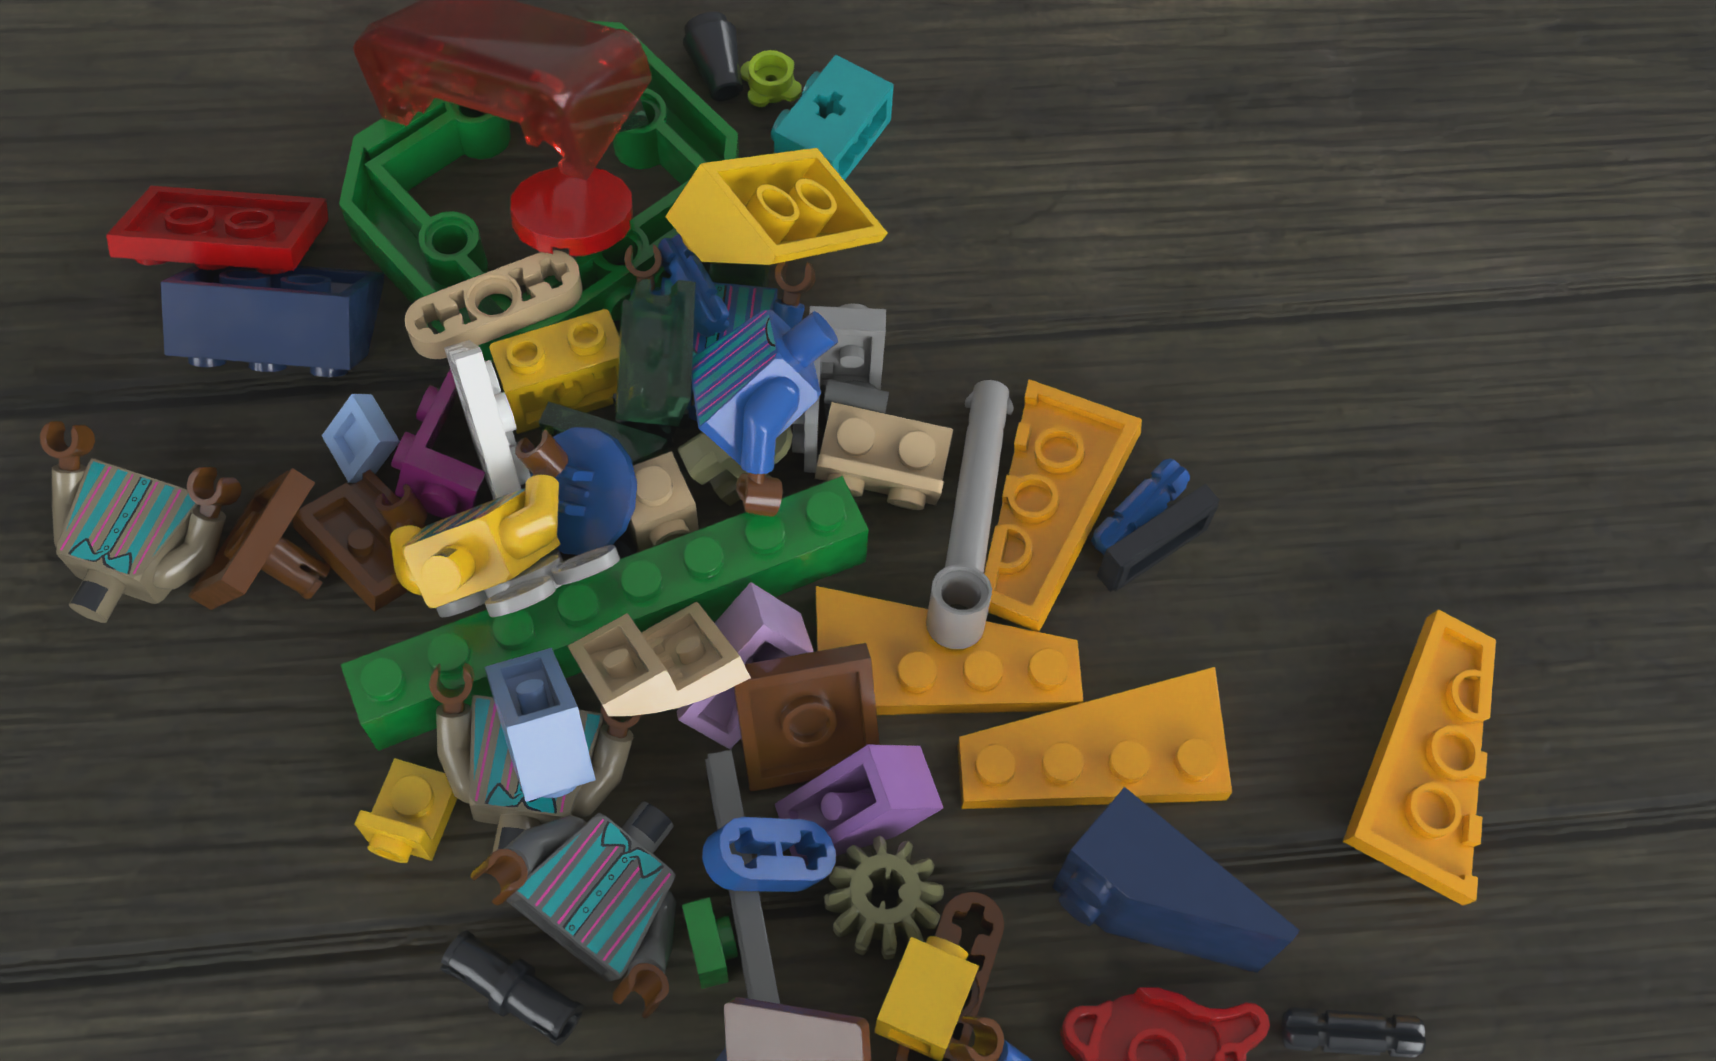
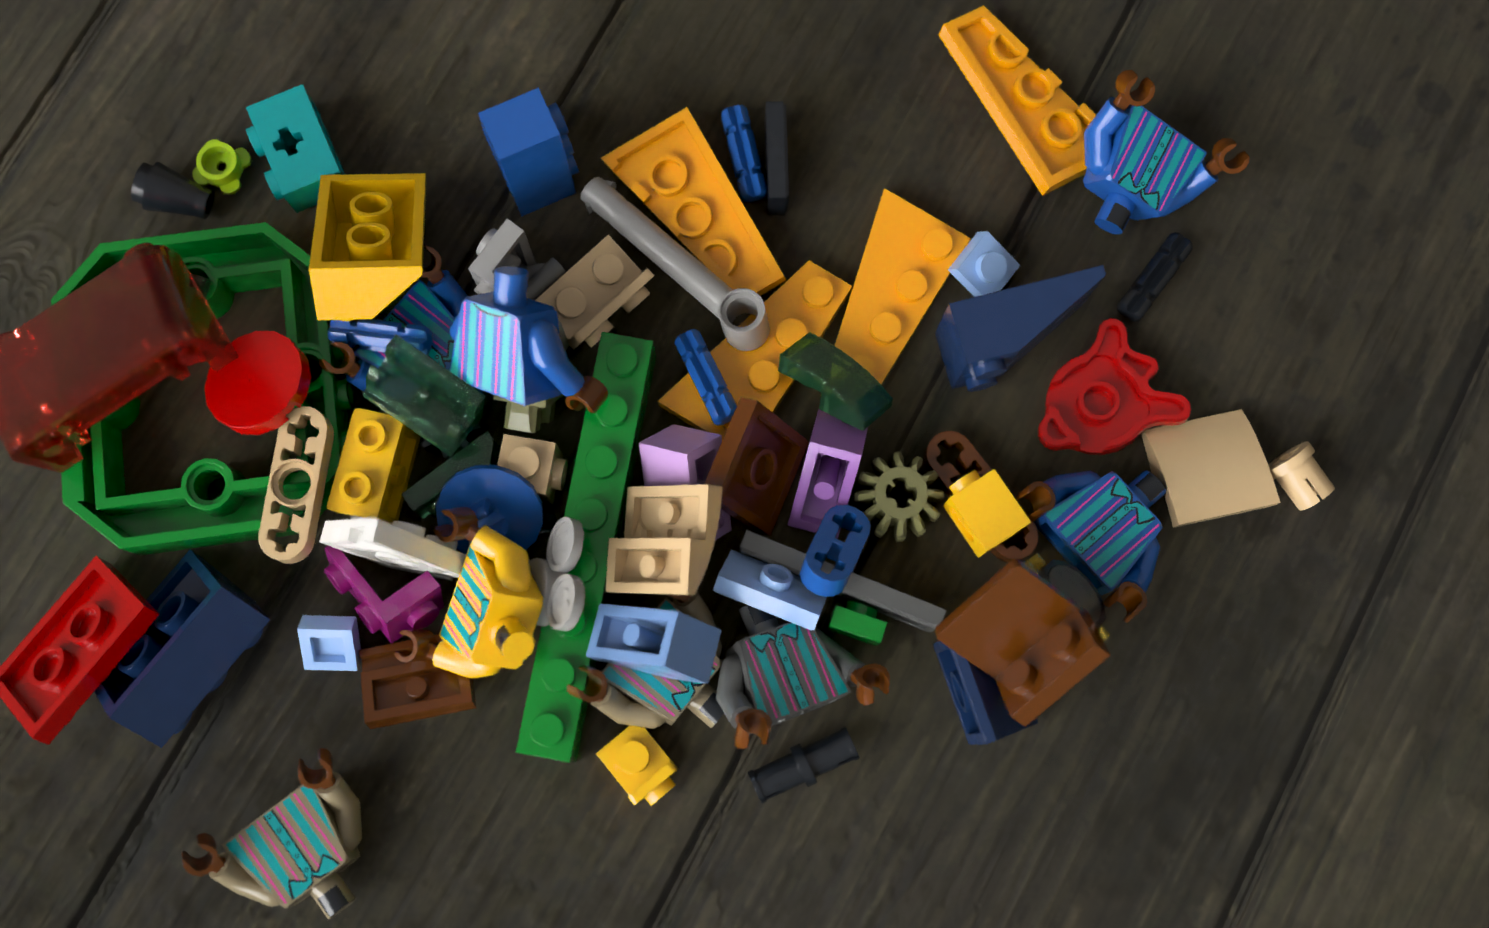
camera: 55 degrees left, 15 degrees up
reddish brown tile [188,468,331,610] -> none
none -> blue wedge [478,88,579,216]
none -> blue axle [675,329,737,426]
none -> light blue plate [713,549,827,631]
none -> clear green slope [778,332,893,431]
none -> light blue plate [948,231,1020,297]
none -> torso [1083,70,1250,235]

